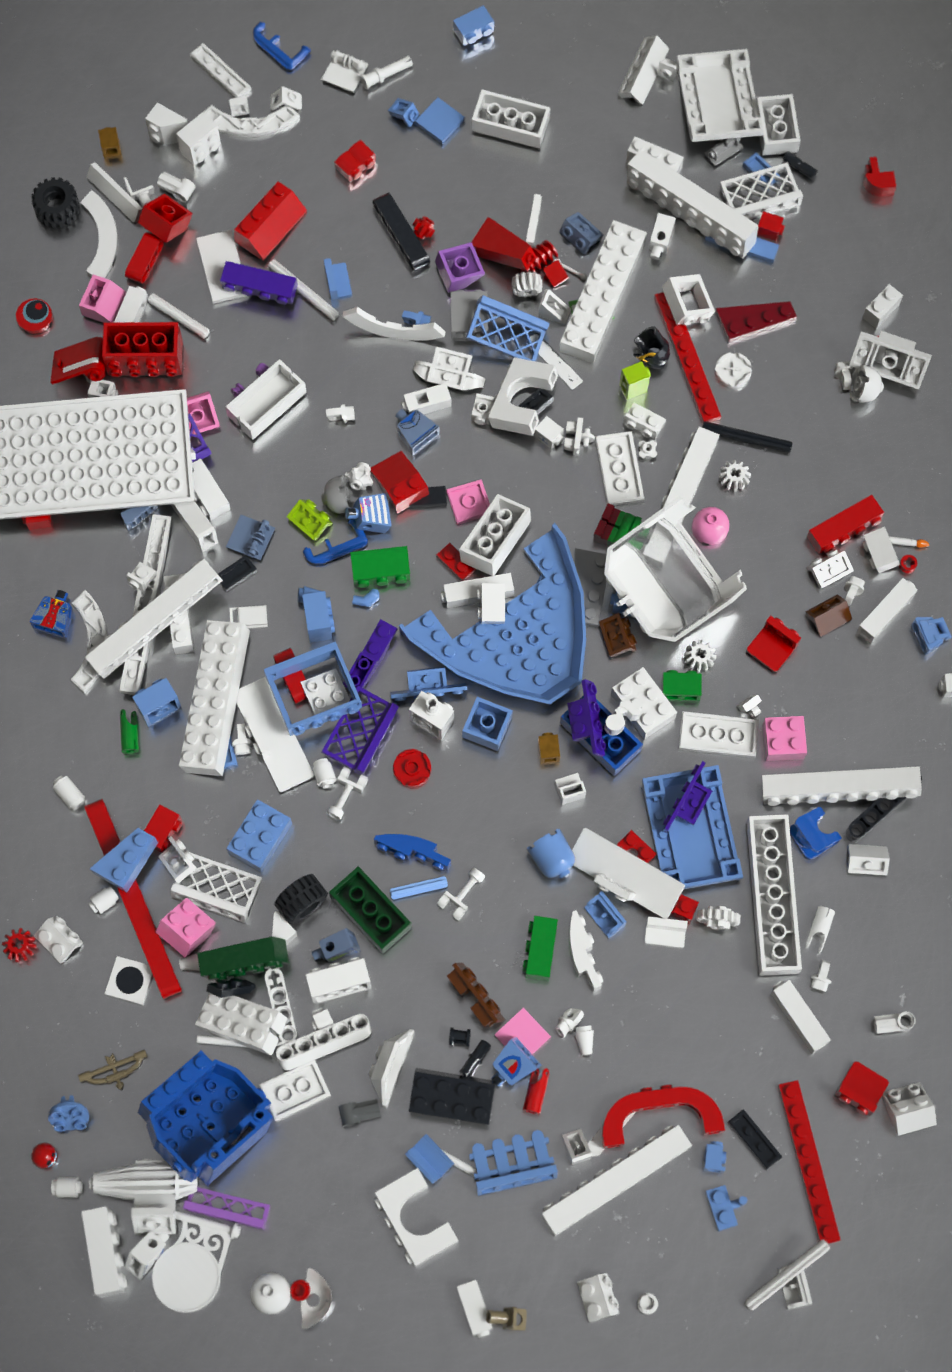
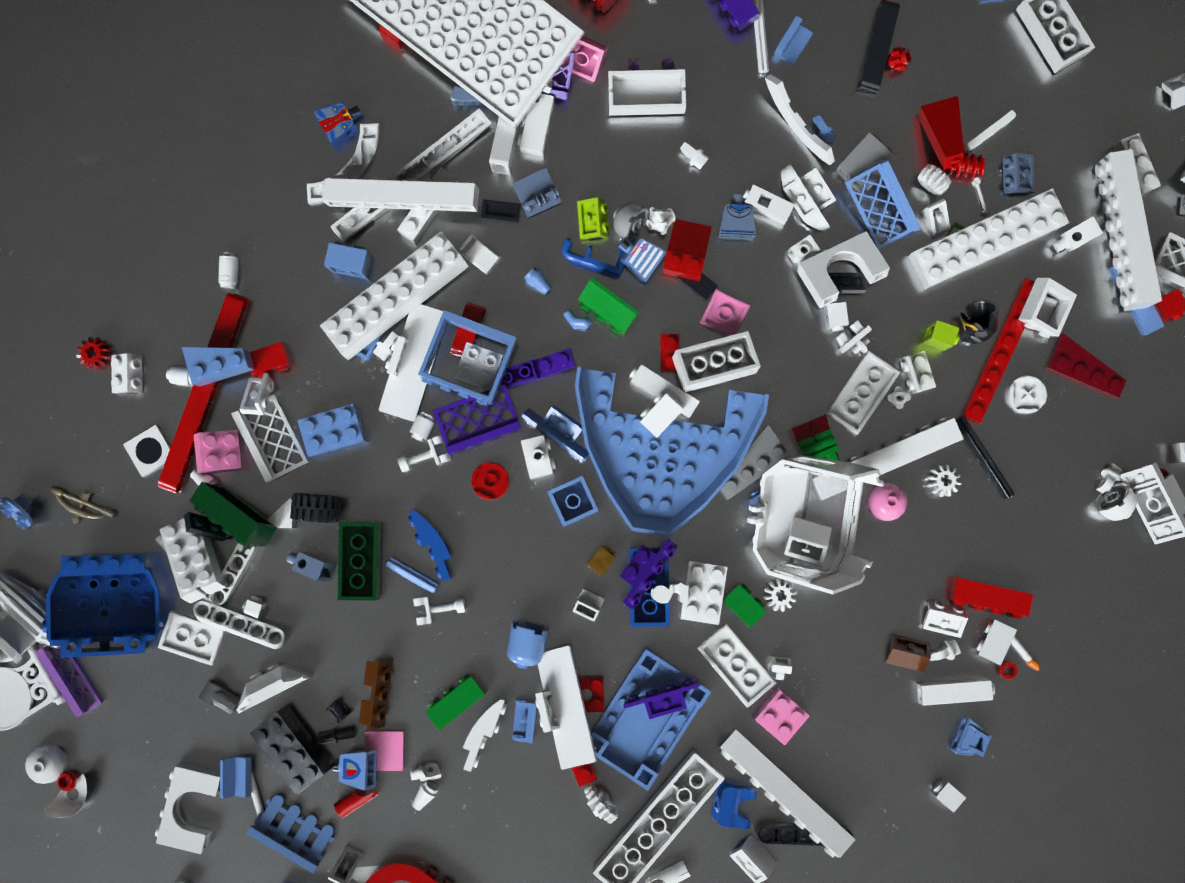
camera: 50 degrees right, 15 degrees up
green piece [120,709,139,754] -> none
white bracket [126,562,157,591] -> none
medium blue brick [302,591,335,643] -> none
white brick [306,957,372,1005] -> none
medium lavender slope [435,242,485,293] -> none
white sticker [526,332,583,390] -> none
red slope [543,260,569,287] -> none
reddish brown bracket [599,613,637,657] -> none
white panel [645,916,688,948] -> none
red bracket [747,615,801,672] -> none
none -> white slope [783,517,832,566]

